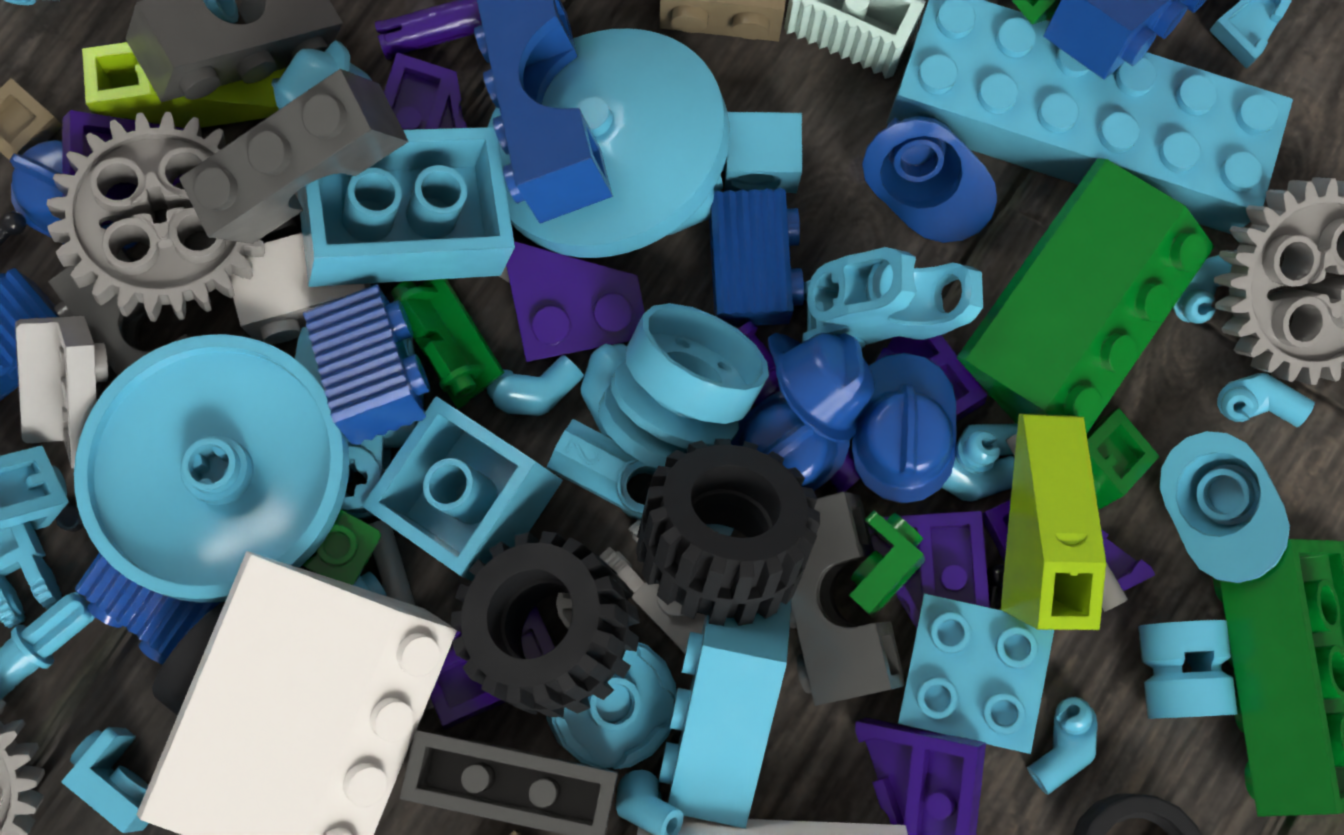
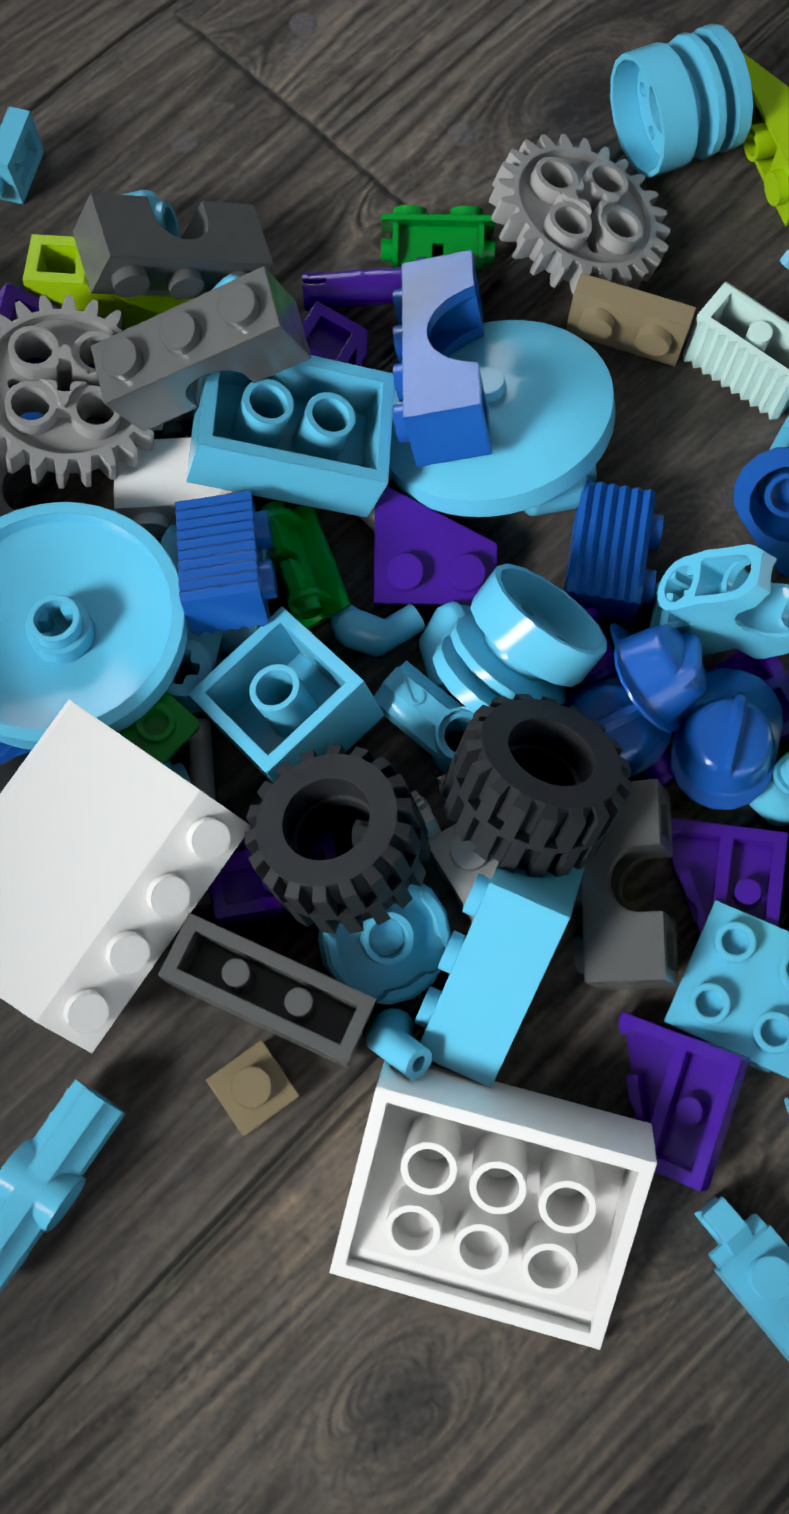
camera: 15 degrees right, 5 degrees down
medium azure brick [722,112,802,193] -> none
green bracket [849,510,925,618] -> none

